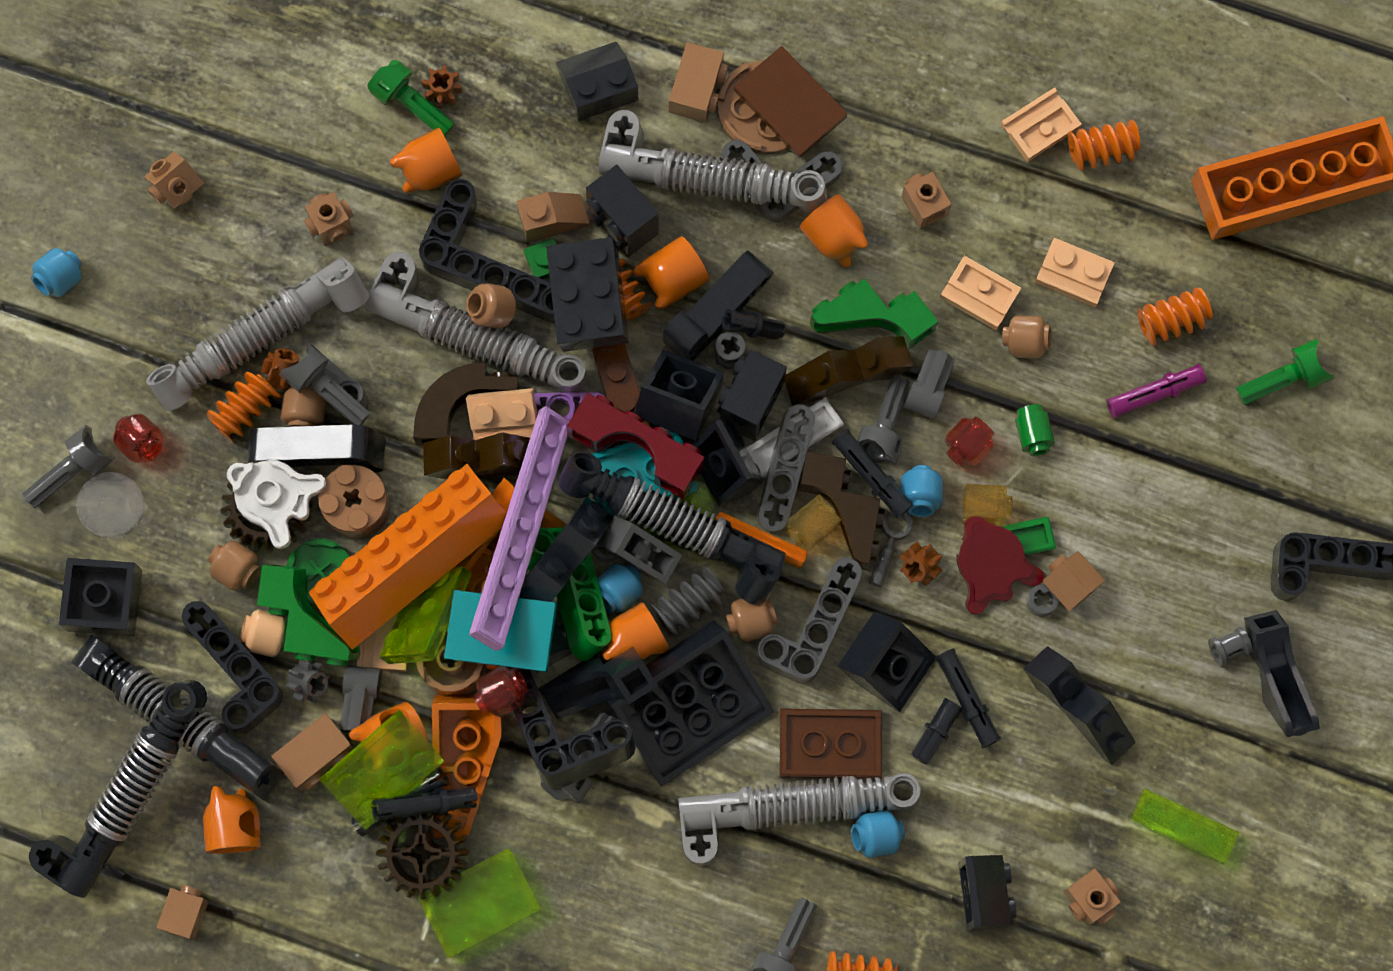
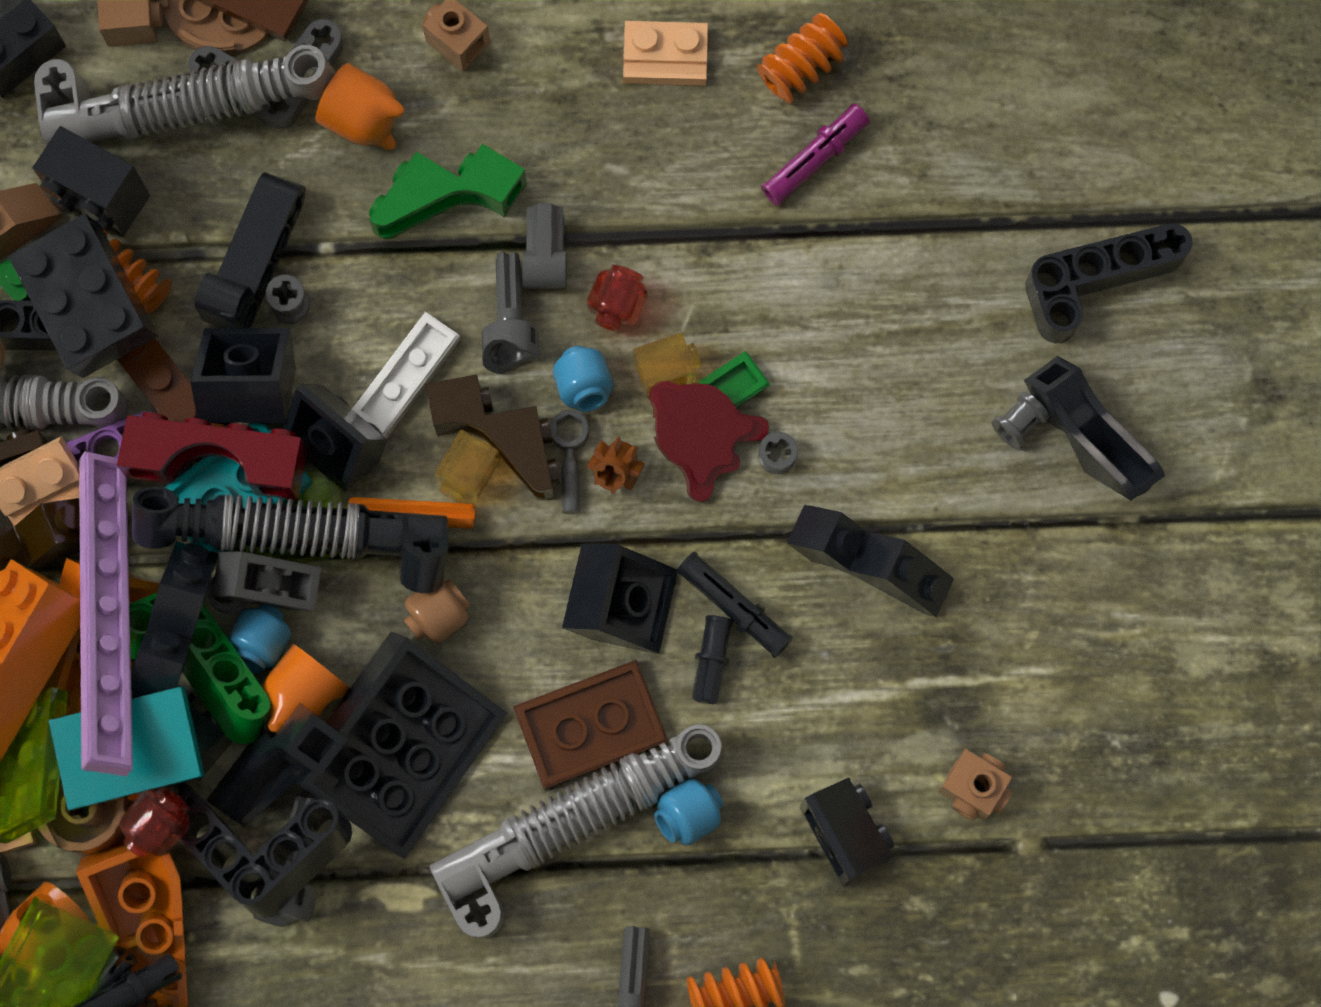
camera: 20 degrees left, 0 degrees up
orange piece [633,236,710,309] -> none
dark grey piece [650,566,725,637] -> none
black brick [717,350,787,441] -> none
black axle [722,309,785,340] -> none
dark grey beam [756,404,815,531] -> none
dark grey beam [757,558,862,684] -> none
dark brown arch [785,336,914,406] -> none
black pin [831,429,913,519] -> none
light nougat plate [940,255,1021,331] -> none
medium nougat head [1002,315,1052,359] -> none
green brick [1015,404,1055,456] -> none
medium nougat brick [1042,551,1105,612] -> none
clear neon green plate [1129,788,1239,865] -> none
green piece [1236,338,1334,405] -> none

